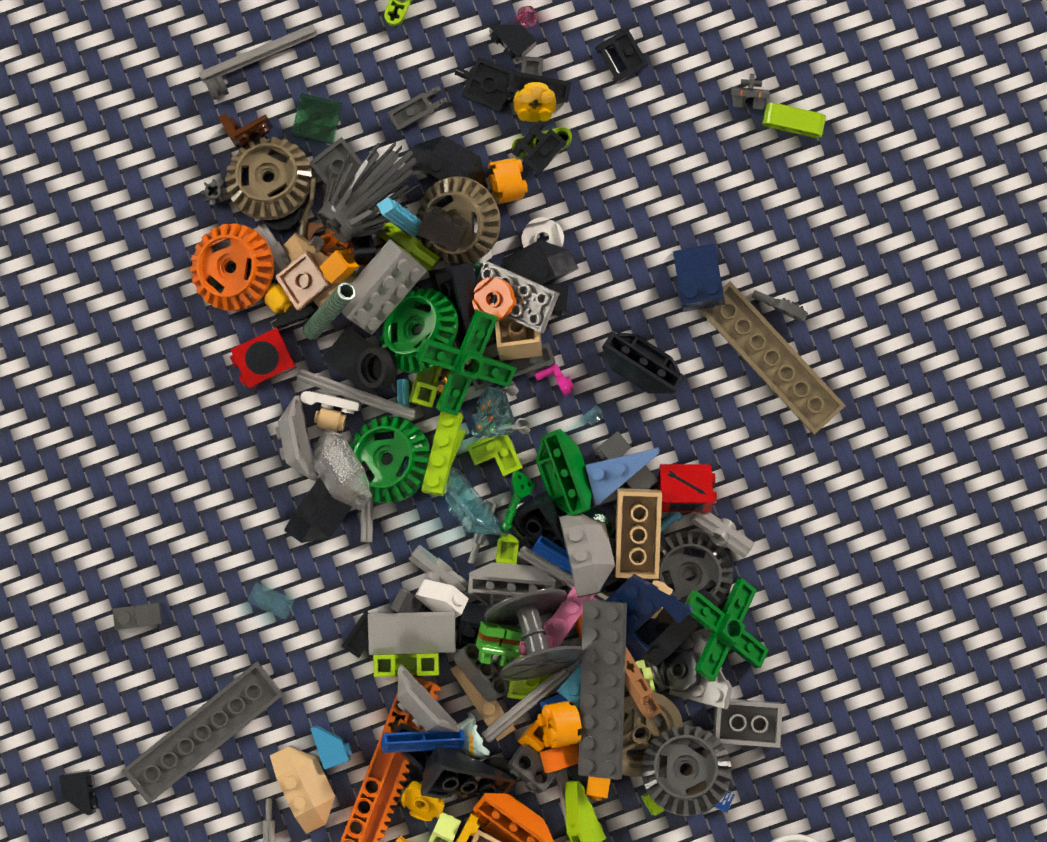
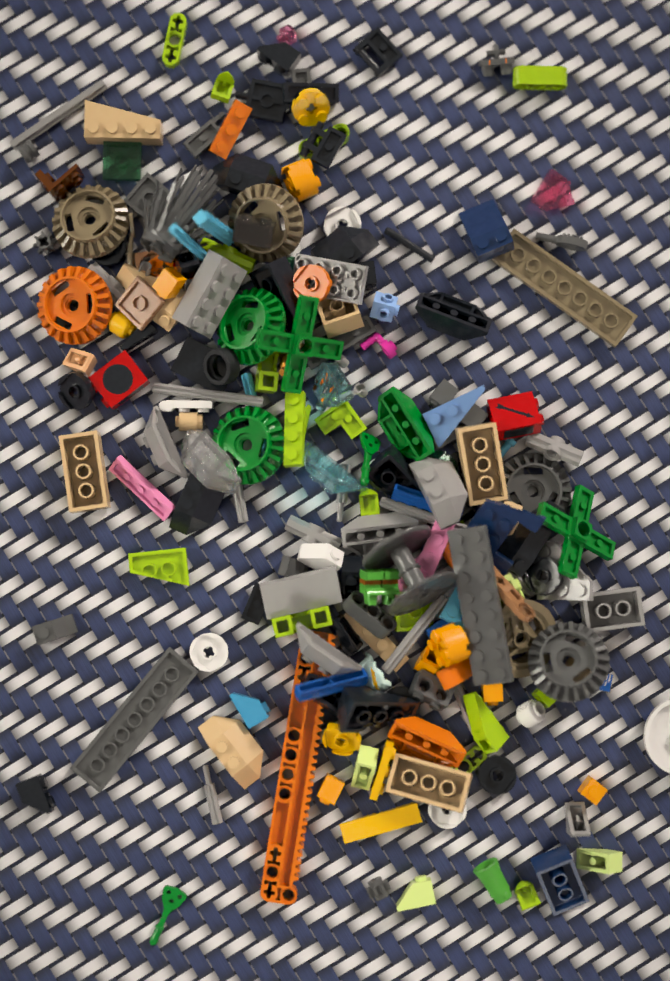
camera: 20 degrees left, 0 degrees up
clear light blue plate [247,582,295,620] -> none
sand green piece [302,282,356,340] -> none
clear light blue plate [580,405,602,426] -> none
none -> black plate [58,371,96,411]
none -> tan brick [59,430,111,514]
none -> light nougat slope [62,348,98,377]
none -> tan wedge [84,100,163,145]
none -> bright pink plate [108,455,176,521]
none -> lime wing [128,548,190,586]
none -> medium azure axle [168,223,207,261]
none -> white plate [189,633,229,672]
none -> orange plate [208,99,252,160]
none -> lime plate [210,71,235,104]
none -> black slope [332,613,363,657]
none -> light blue brick [369,291,400,323]
none -> black piece [384,227,435,263]
none -> white head [516,699,545,728]
none -> clear pink slope [530,169,575,211]

